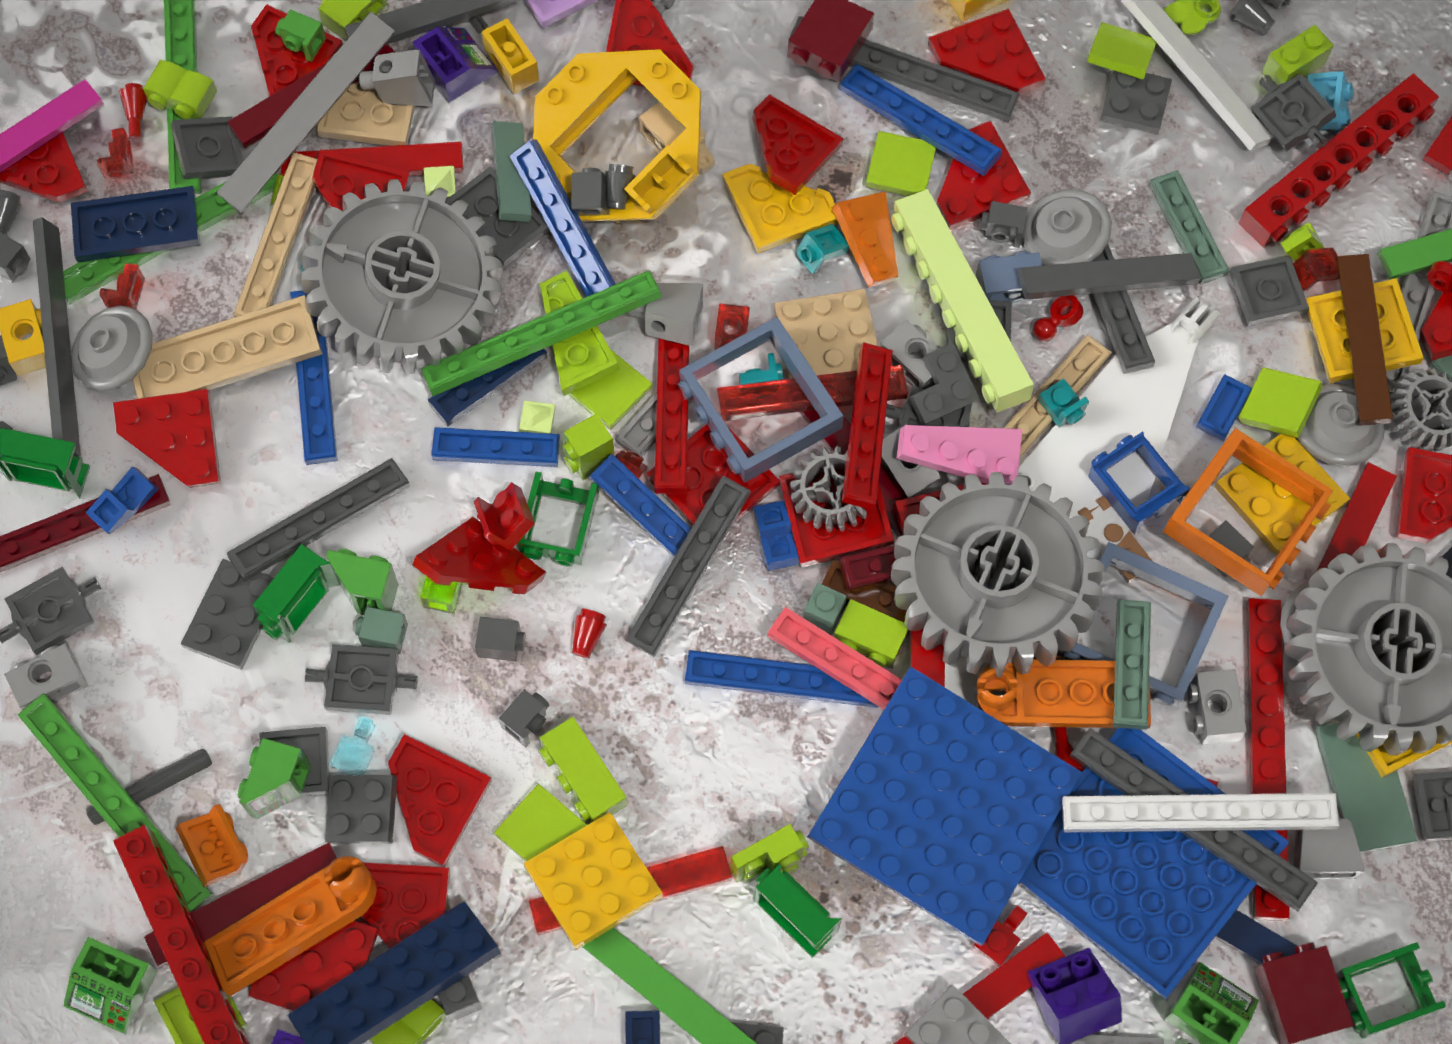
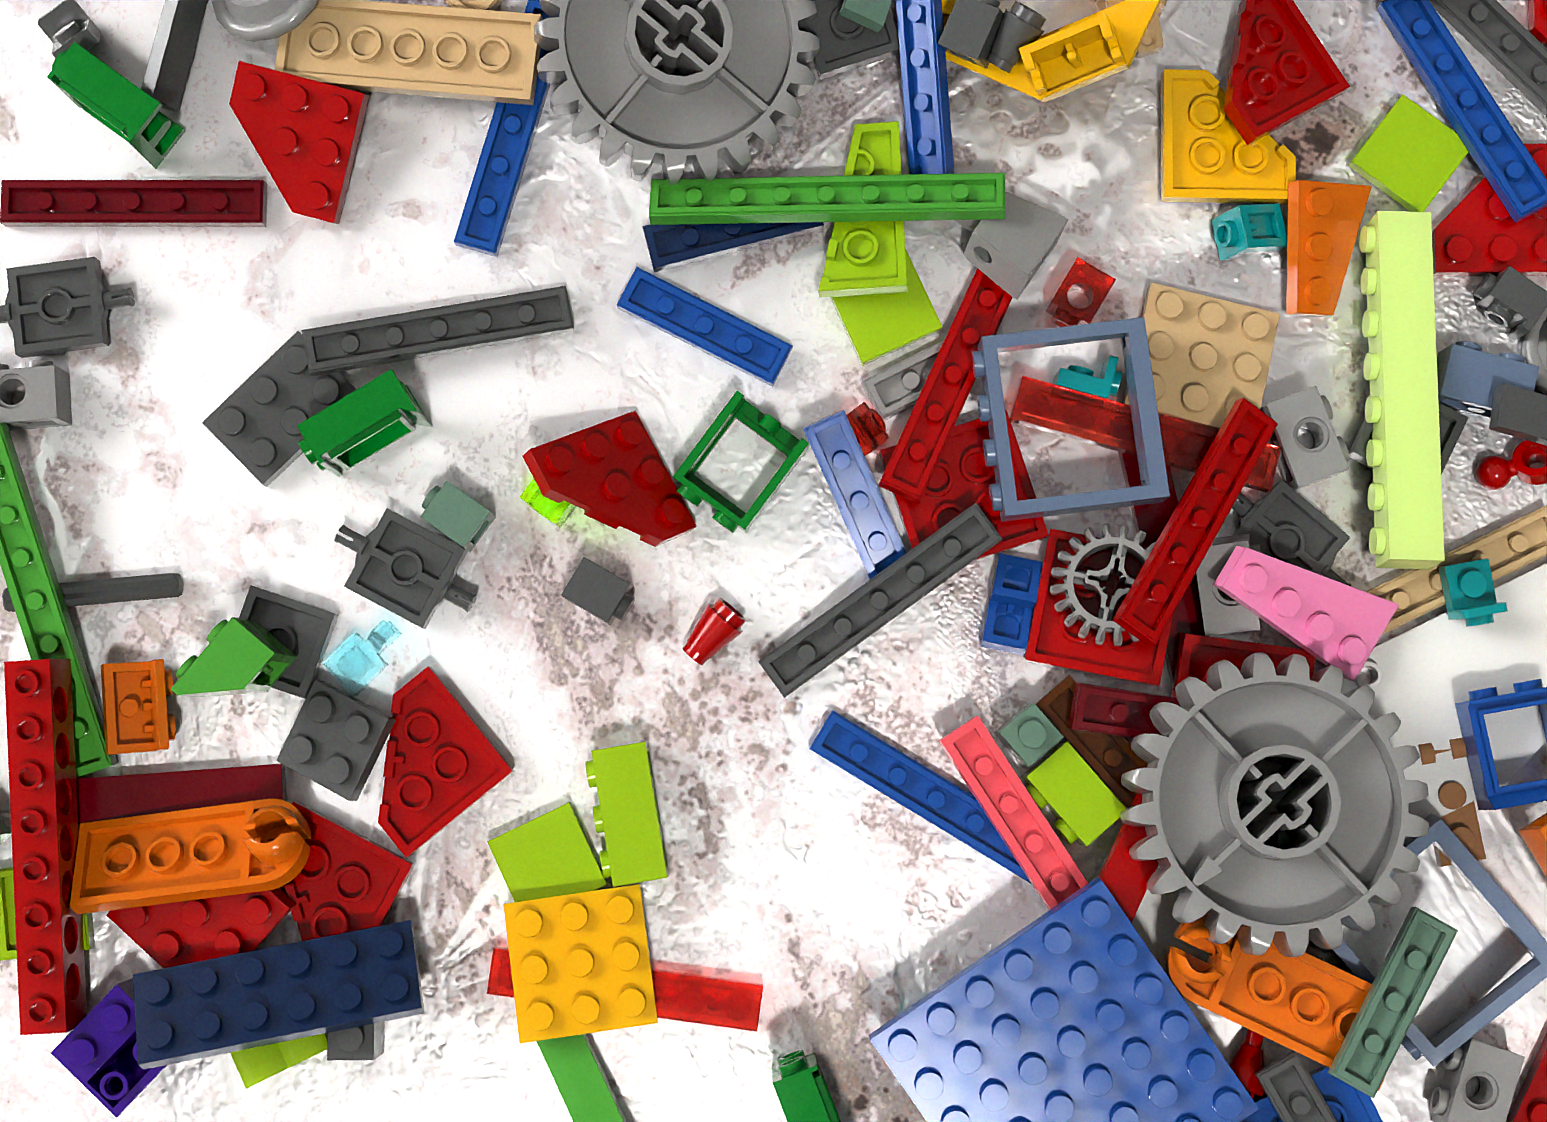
camera: 25 degrees right, 15 degrees up
blue slope [86,466,159,534] -> none
bright green slope [326,549,399,615] -> none
red bracket [474,482,535,550] -> none
dark grey brick [499,689,550,747] -> none
yellowish green tile [519,401,556,434] -> none
lime brick [562,413,614,481] -> none
lime plate [730,824,809,883] -> none
dark grey plate [909,343,980,426] -> none

